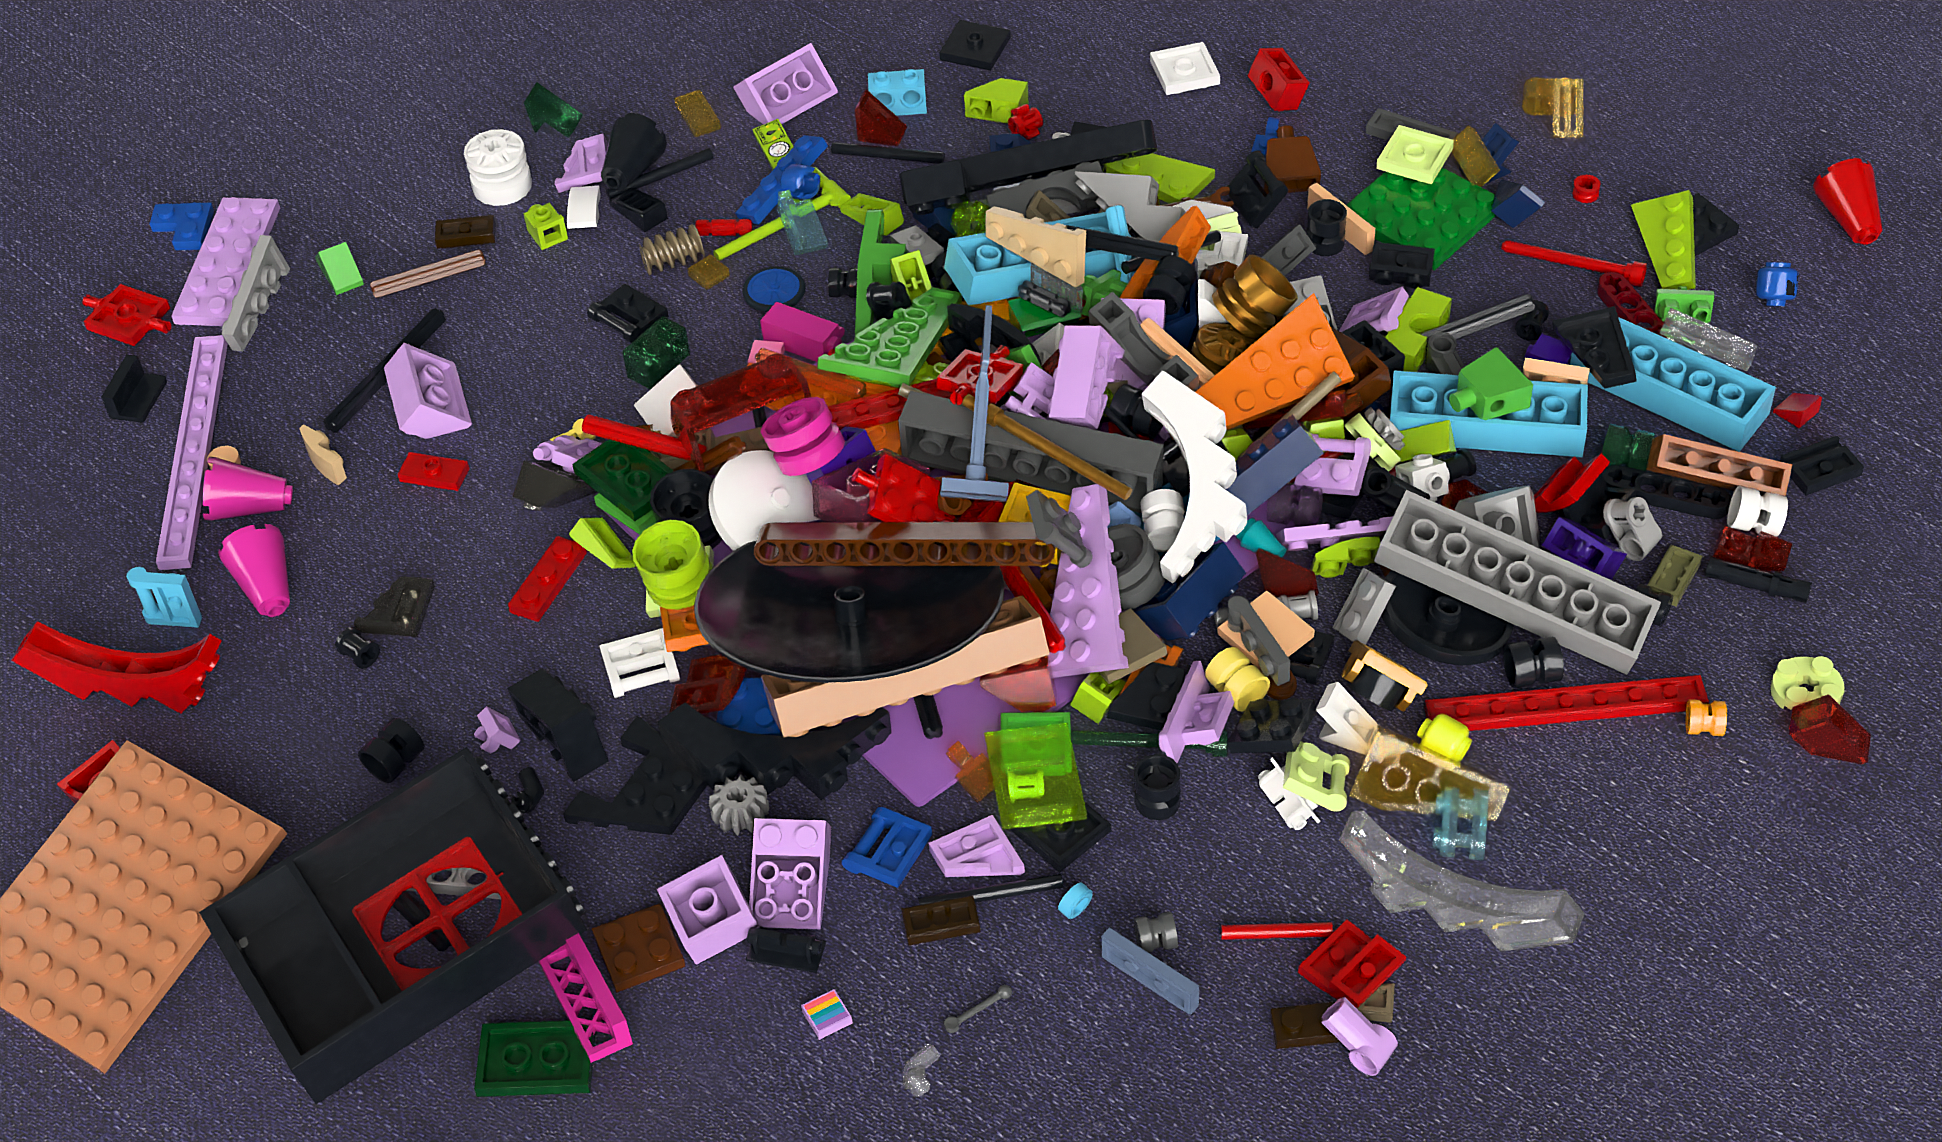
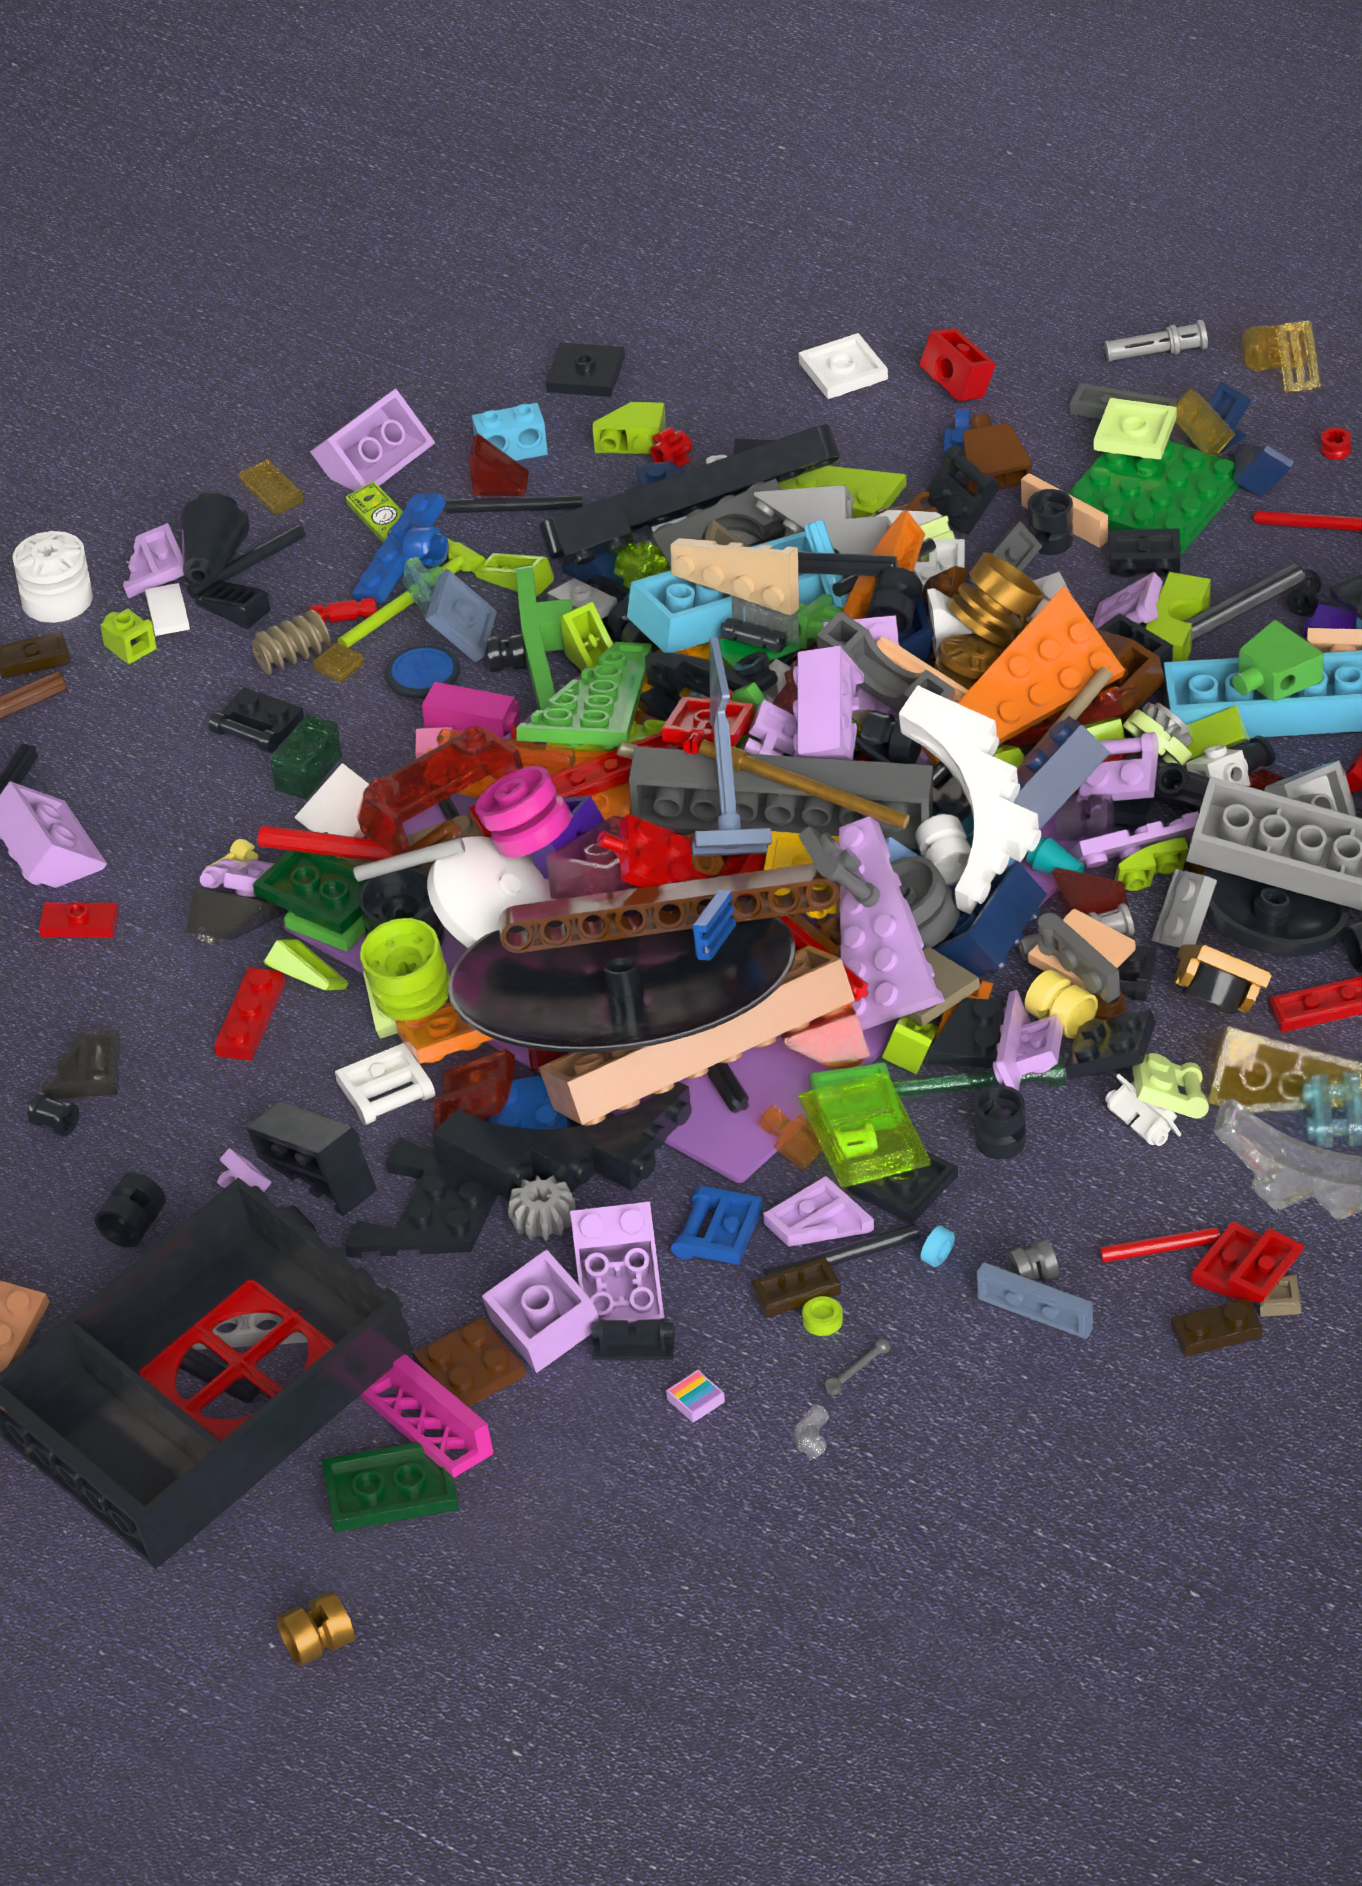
camera: 10 degrees left, 5 degrees down
clear green slope [523,82,583,138] -> none
black piece [866,281,912,321] -> none
white slope [1316,682,1381,754] -> none
lavender piece [1321,997,1398,1076] -> none
neon yellow head [1417,713,1472,766] -> none
dark grey piece [1425,332,1465,375] -> none
none -> light grey bar [354,837,465,882]
none -> sand blue tile [425,569,497,663]
none -> blue tile [693,890,736,960]
none -> black wheel [734,651,778,692]
none -> lime tile [802,1296,843,1336]
none -> light grey pin [1104,320,1208,362]

